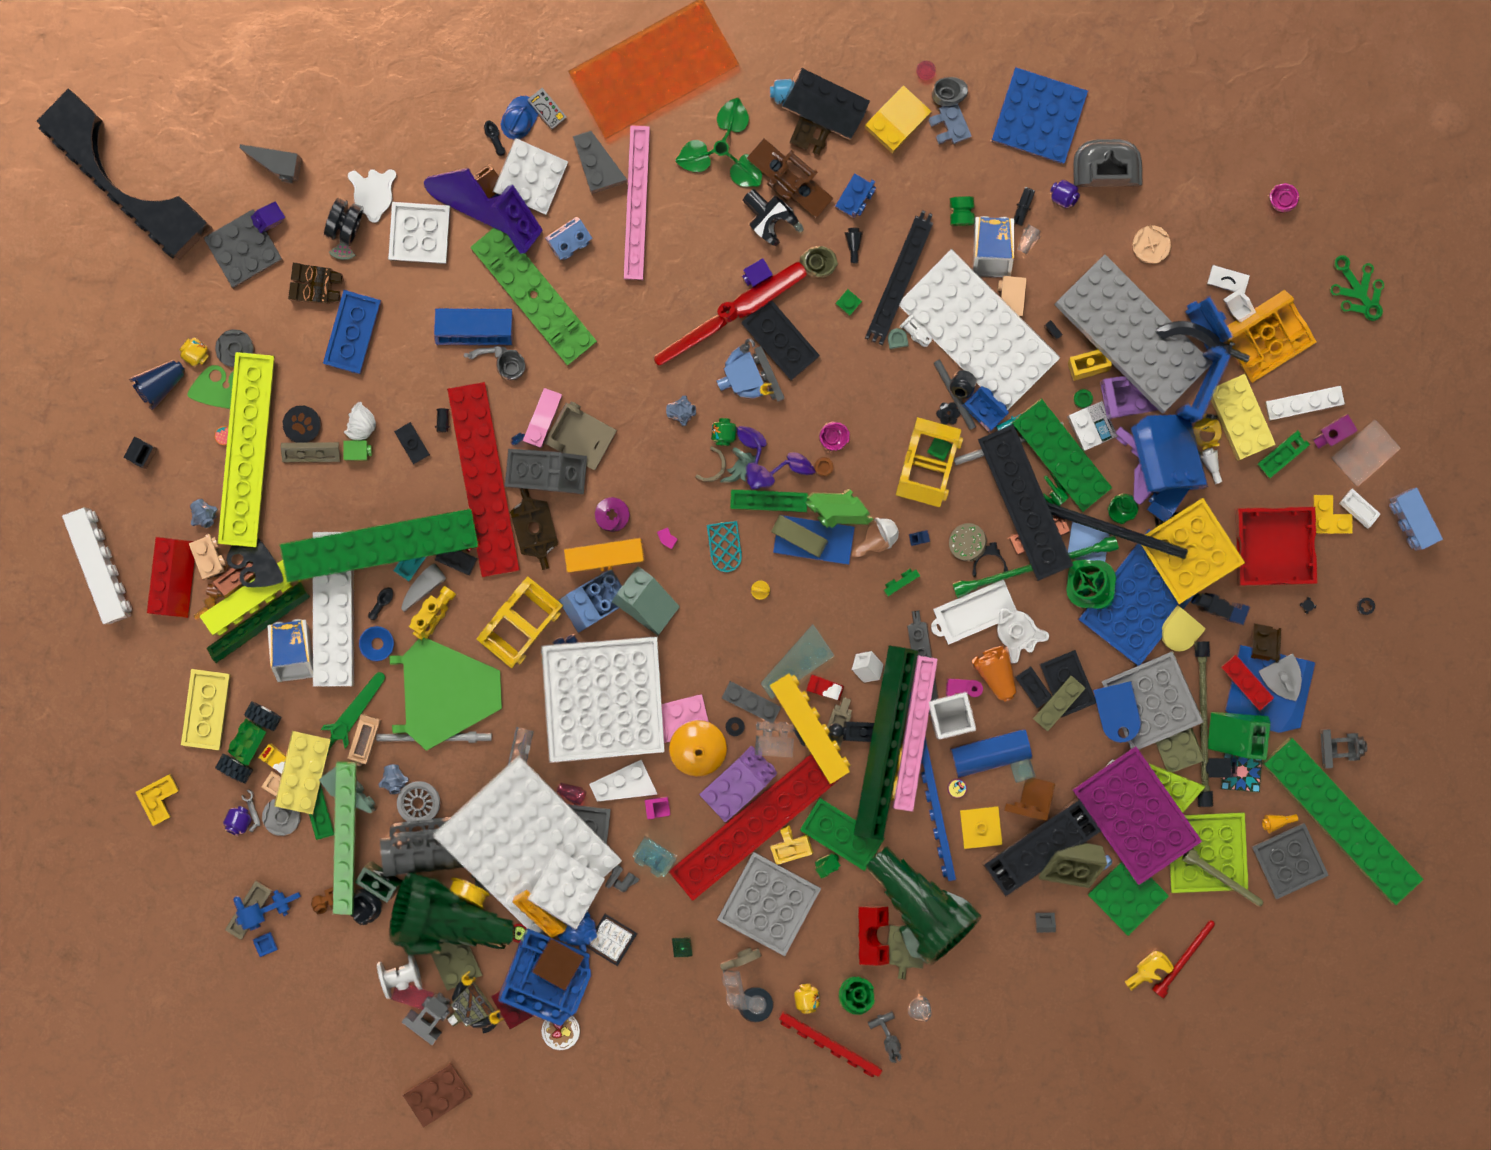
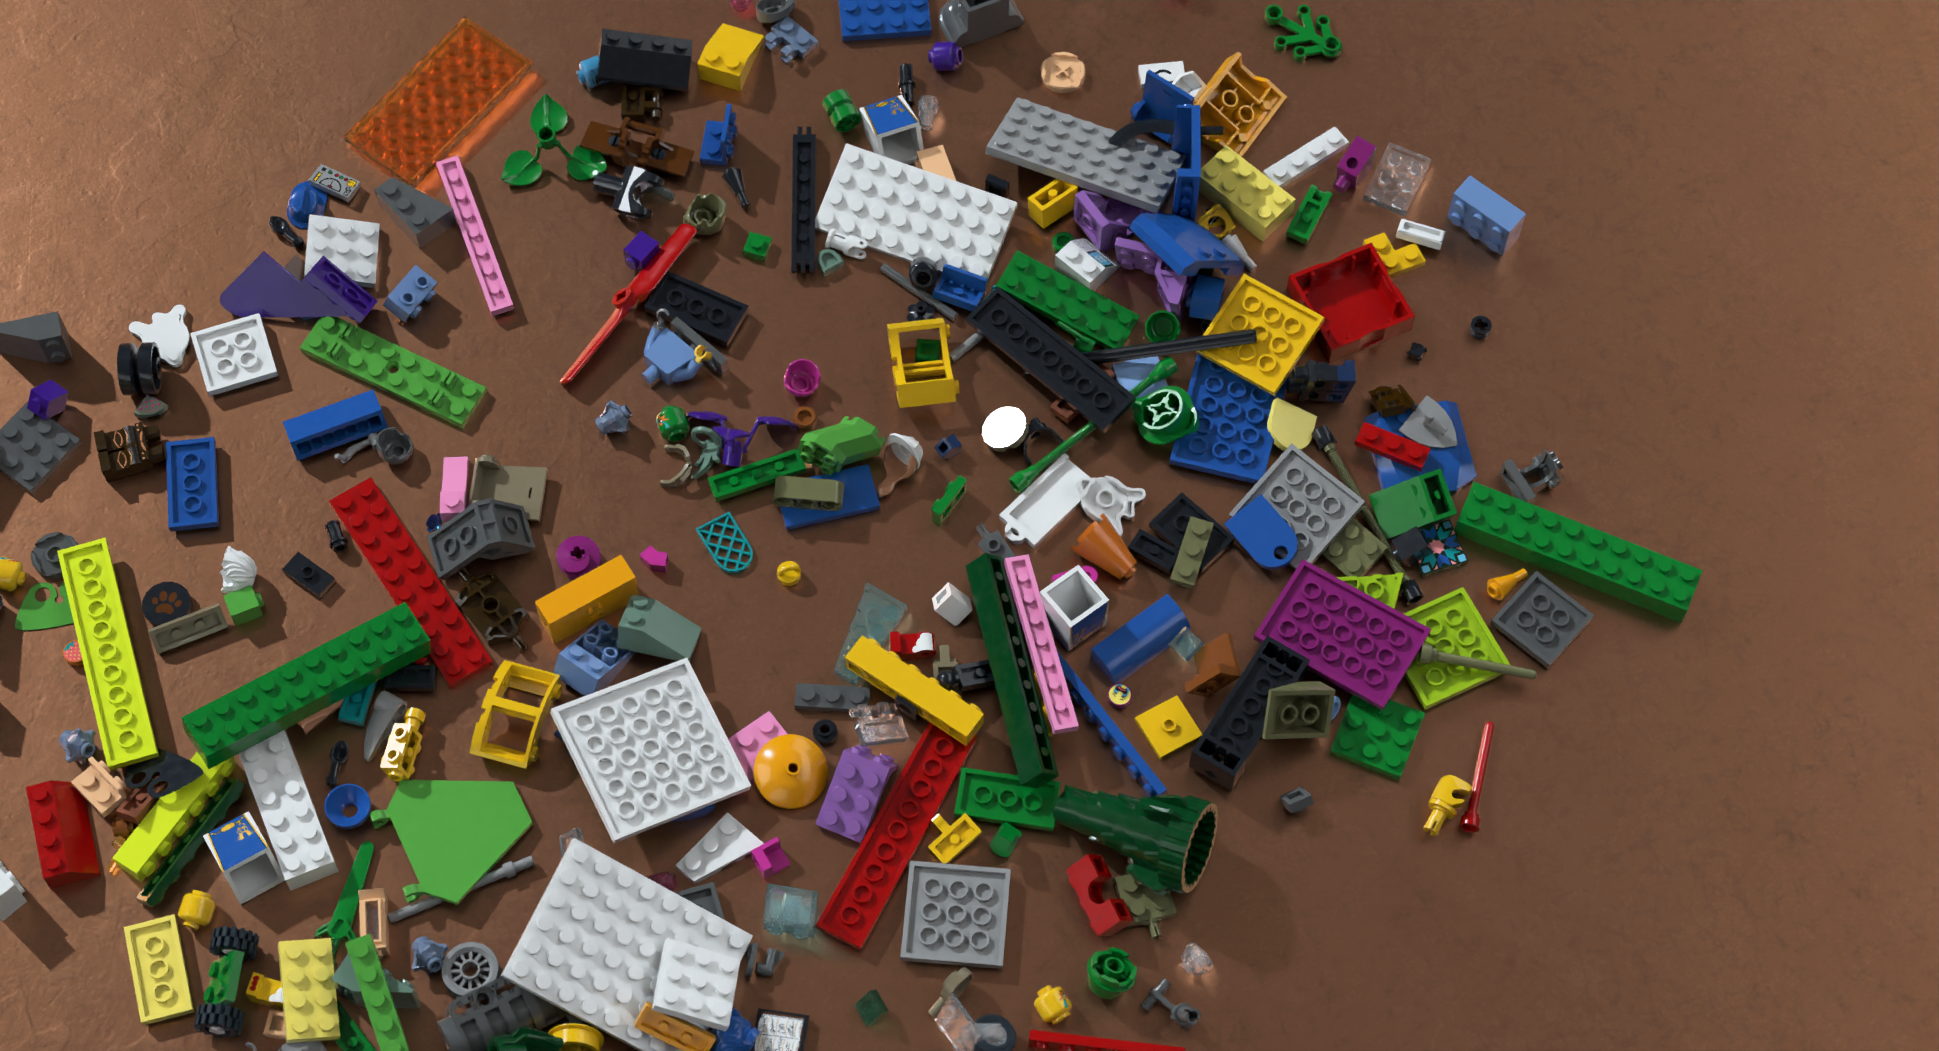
camera: 20 degrees left, 25 degrees down
none -> yellow head [178,890,216,930]

